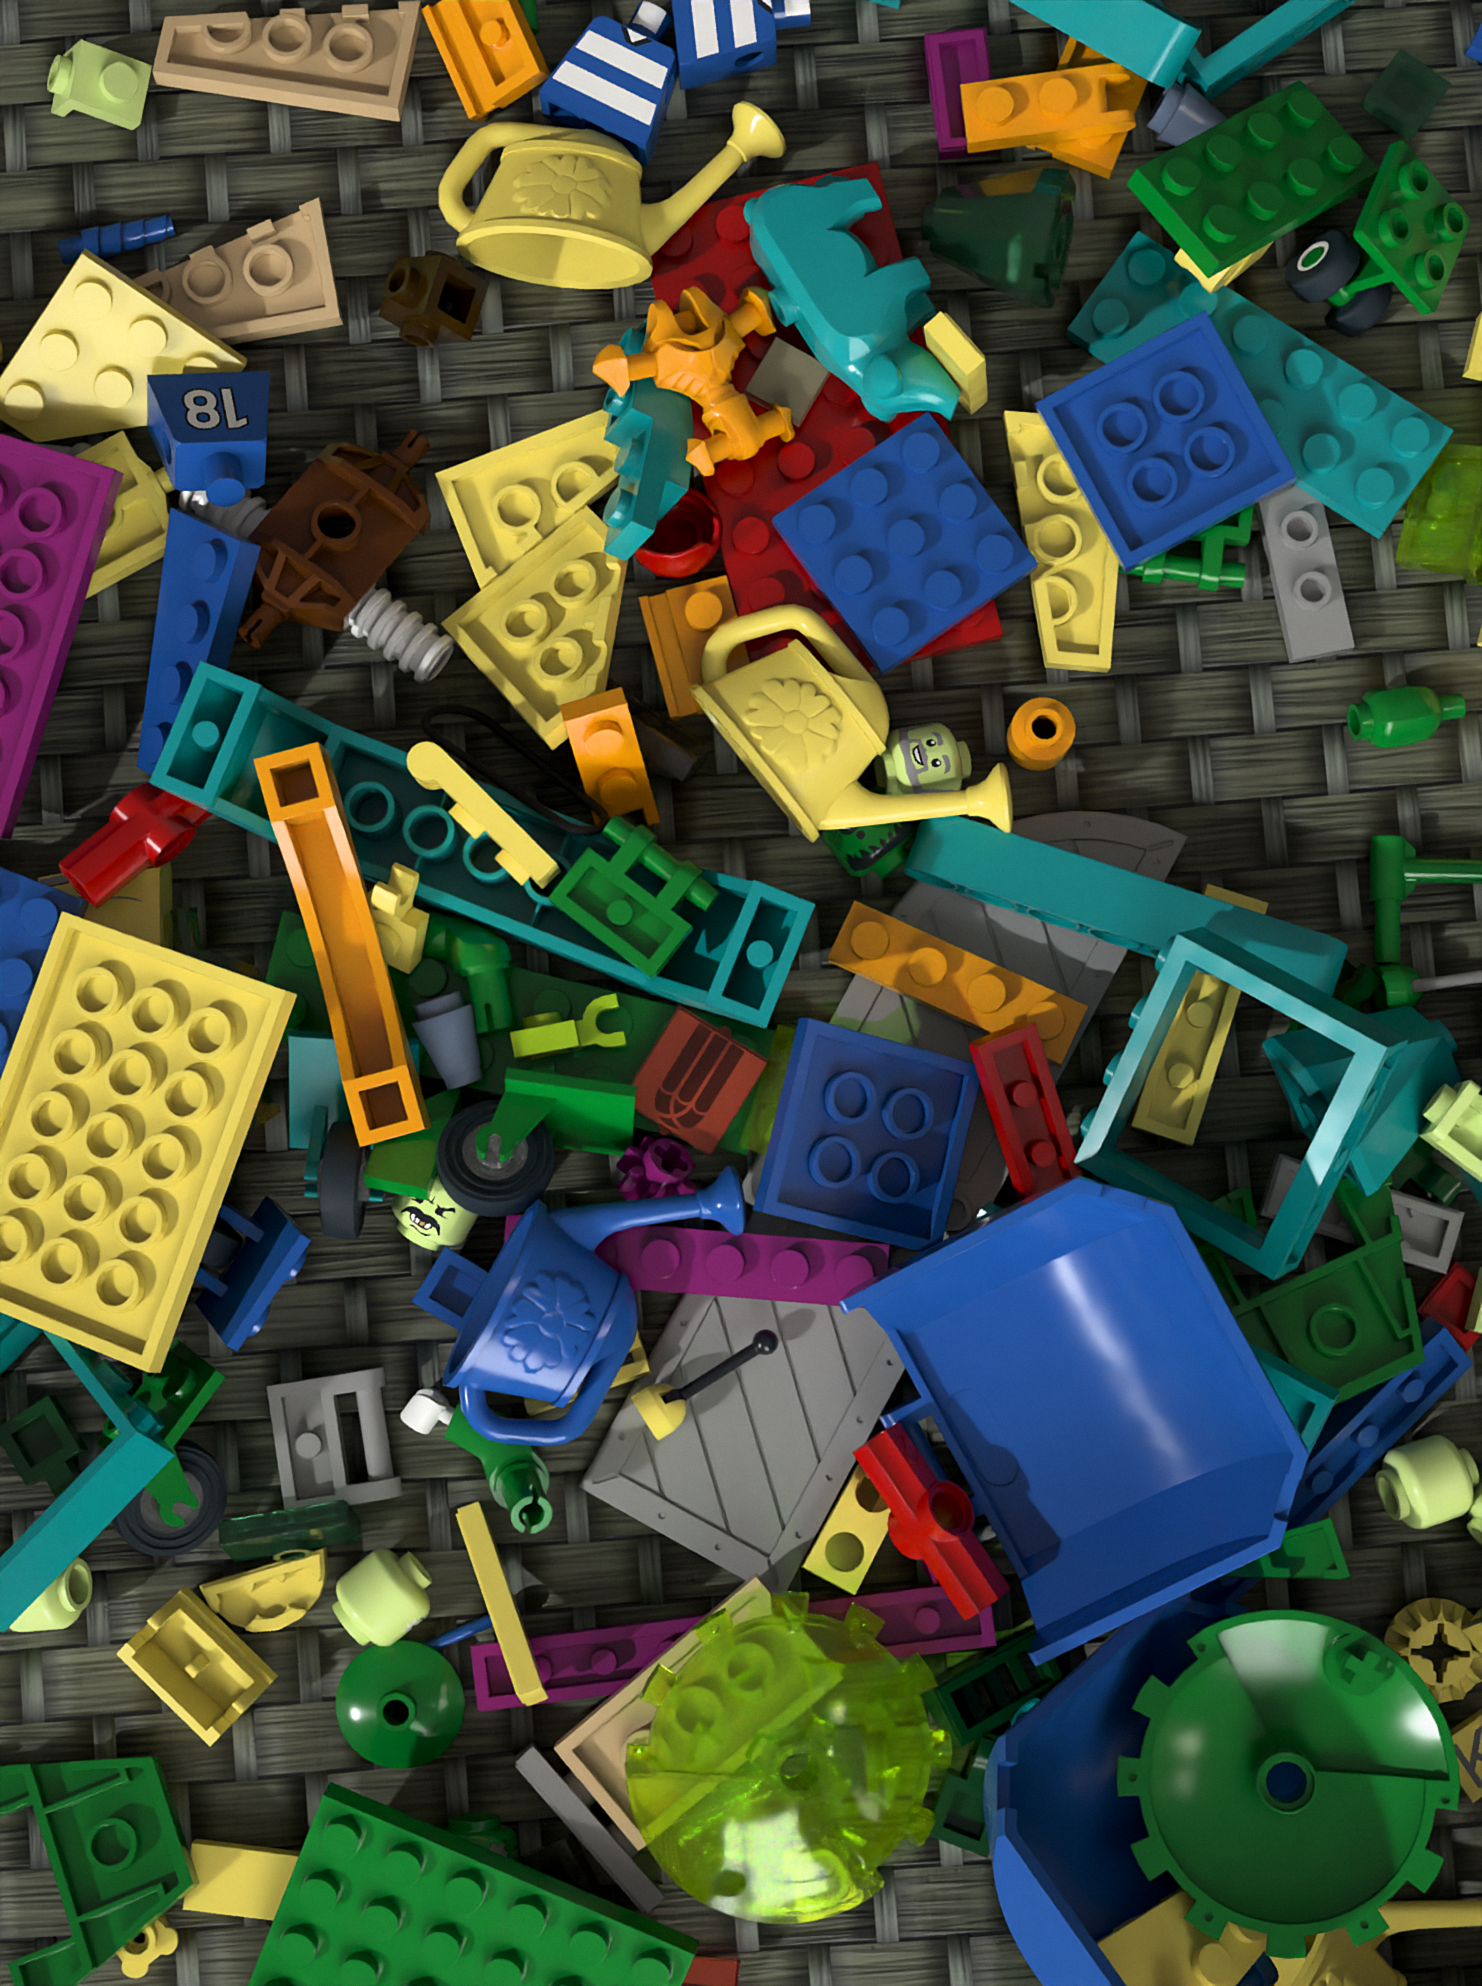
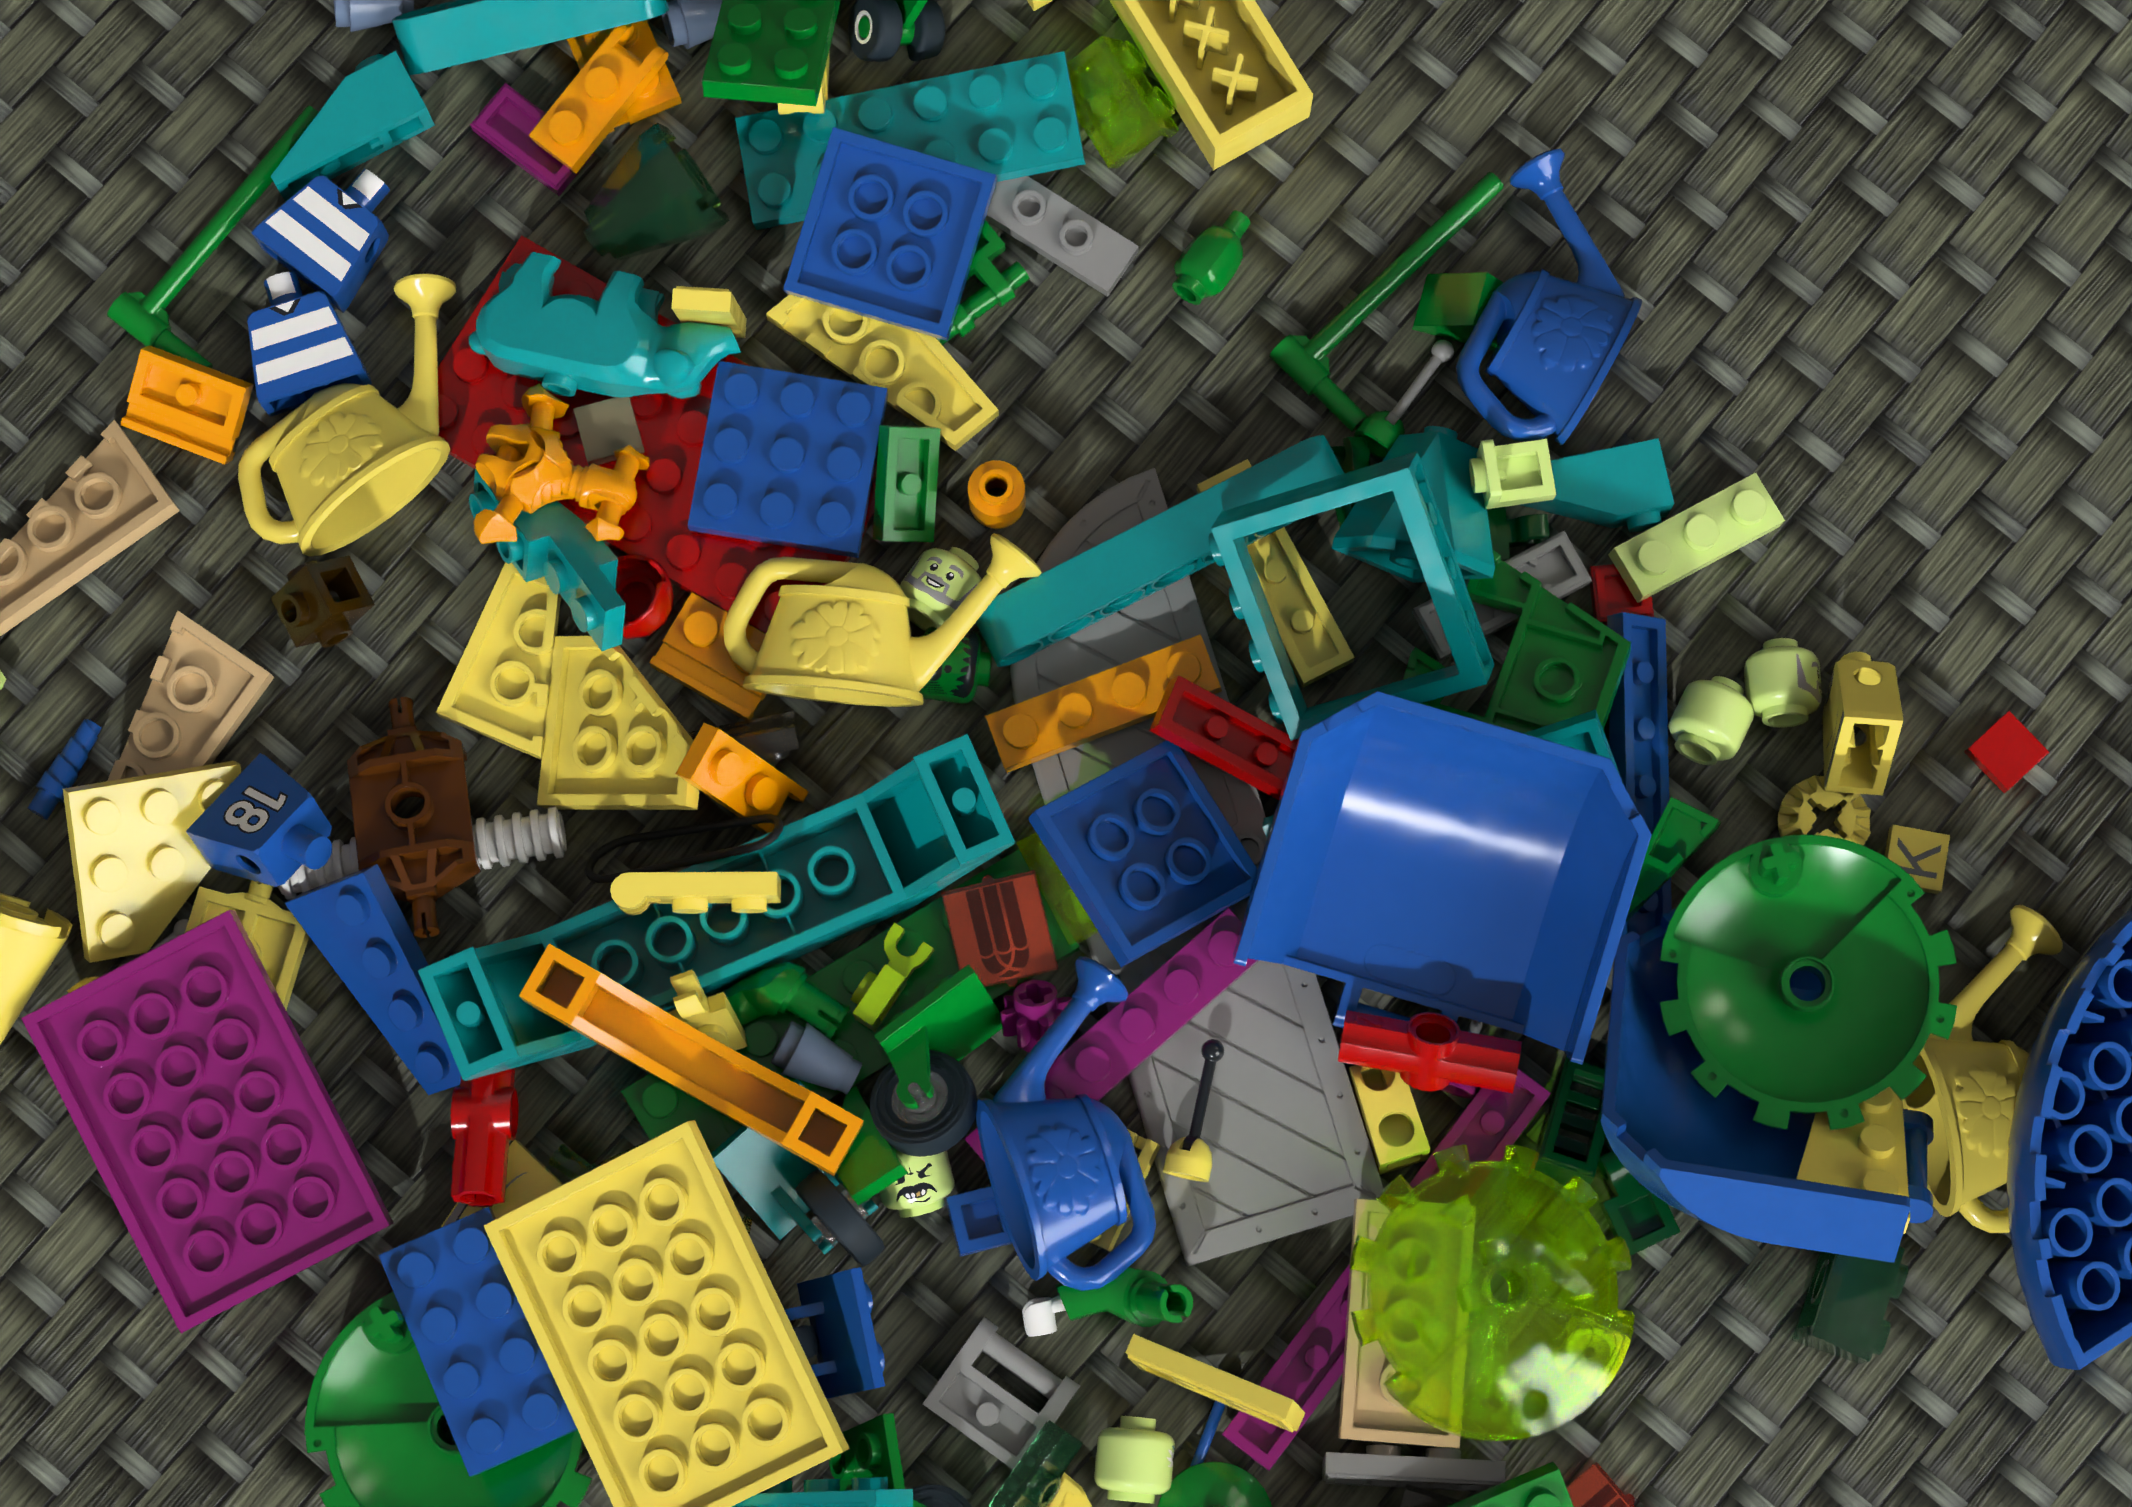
camera: 45 degrees left, 5 degrees down
green plate [548,814,721,980] -> none
none -> green plate [873,425,941,542]

